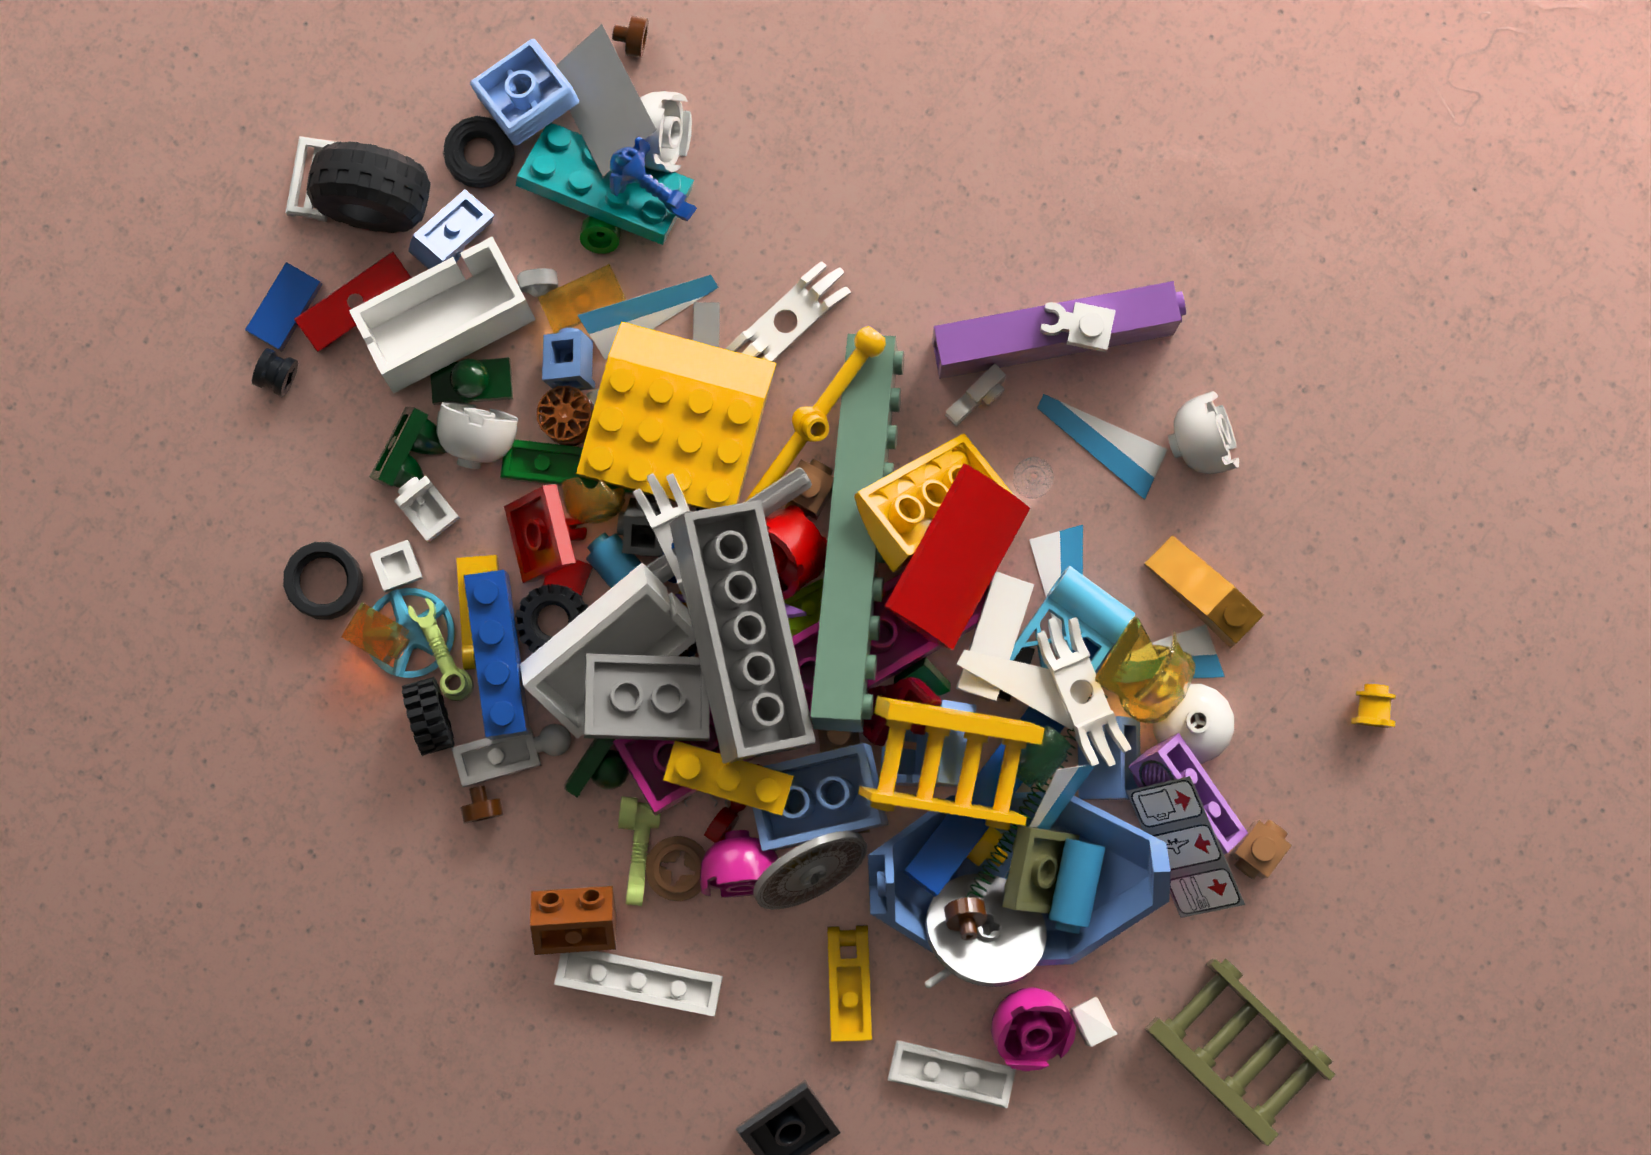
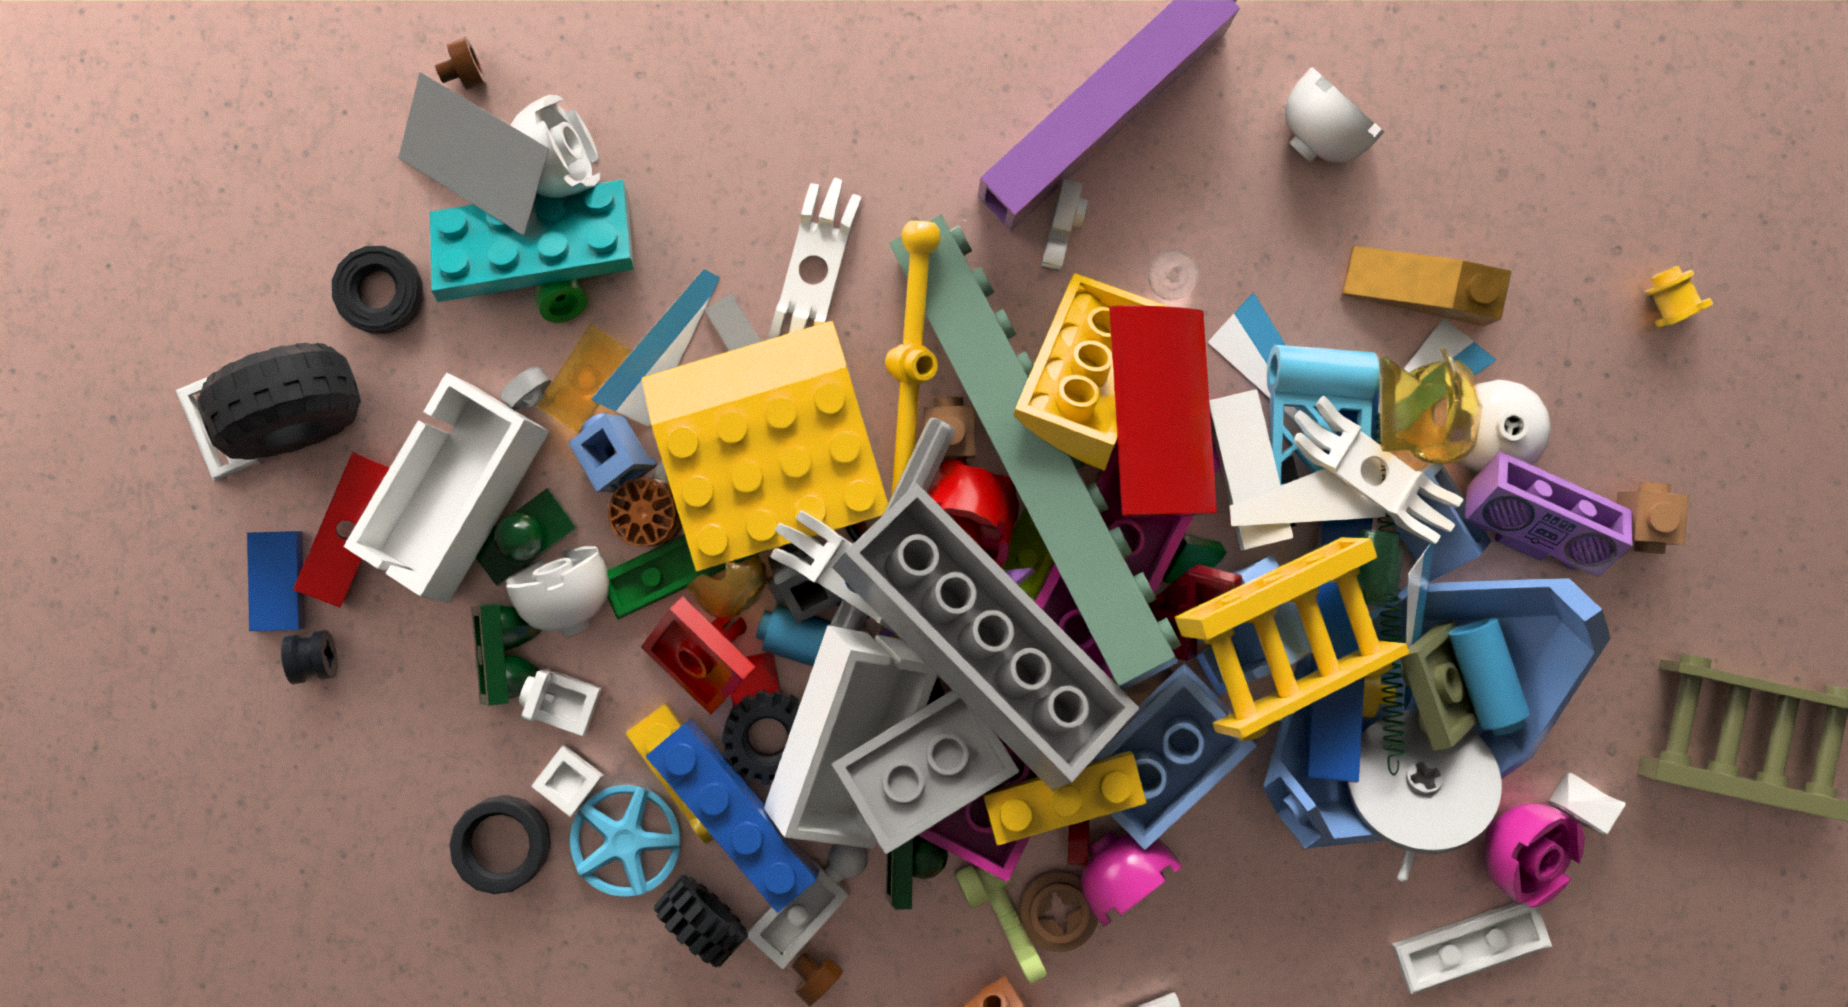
camera: 35 degrees left, 5 degrees up
clear orange brick [341,602,410,665] -> none
plate [408,190,494,269] -> none
yellowish green brick [408,598,474,701] -> none
light blue brick [470,39,579,146] -> none
blue piece [609,136,697,221] -> none
piece [753,831,867,909] -> none
yellow plate [827,925,872,1042] -> none
reddish brown tile [944,897,987,940] -> none
dark azure sticker [1037,394,1167,499] -> none
white plate [1040,302,1116,352] -> none
sticker [1126,776,1245,918] -> none

